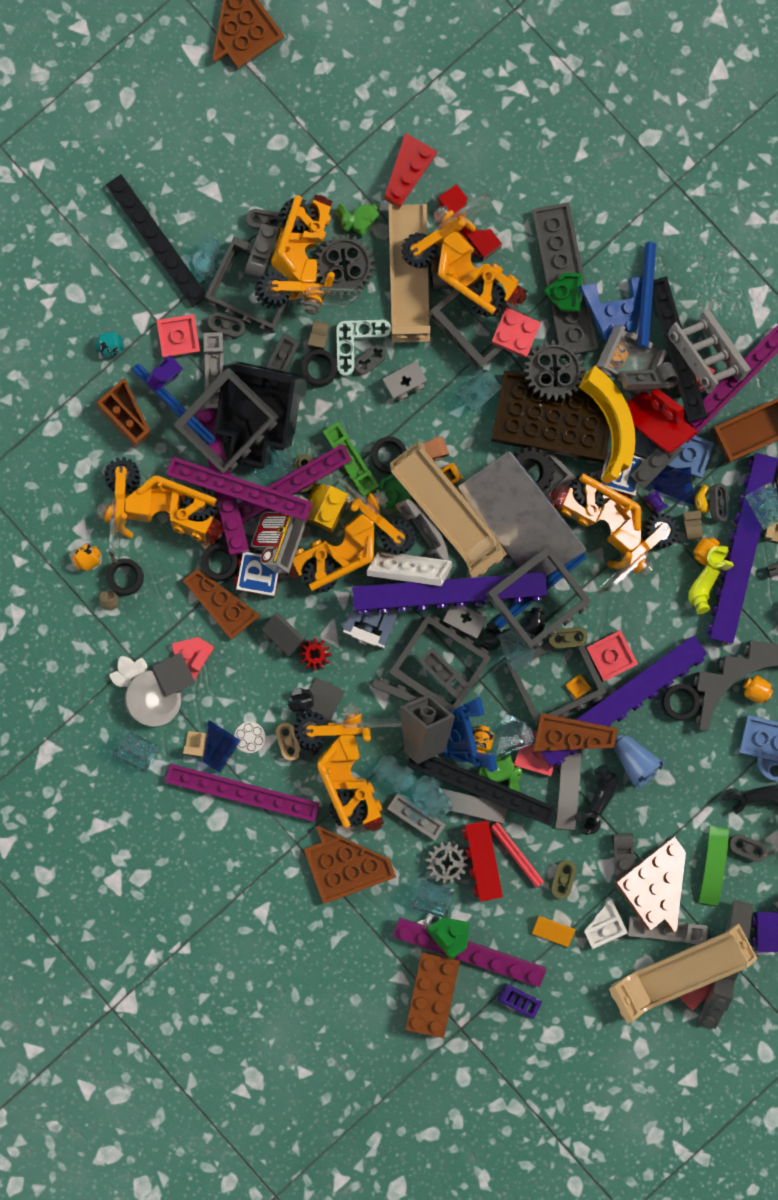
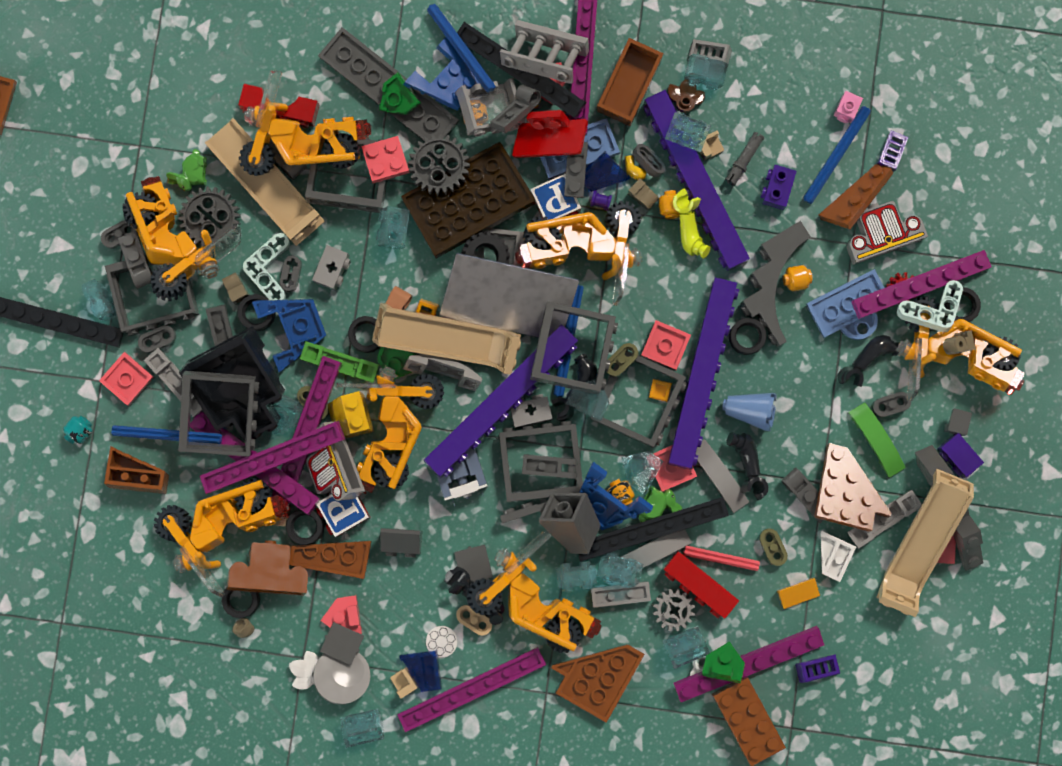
camera: 35 degrees left, 0 degrees up
light orange head [72,543,102,572] -> none
dark purple leg [147,355,183,390] -> none
red gear [299,638,332,671] -> none
white tile [367,551,452,586] -> none
red wing [384,133,437,209] -> none
dark orange wing [533,713,618,752] -> none
yellow arch [579,366,635,484] -> none
none -> dark orange brick [226,540,308,596]
none -> blue wing [252,299,326,372]

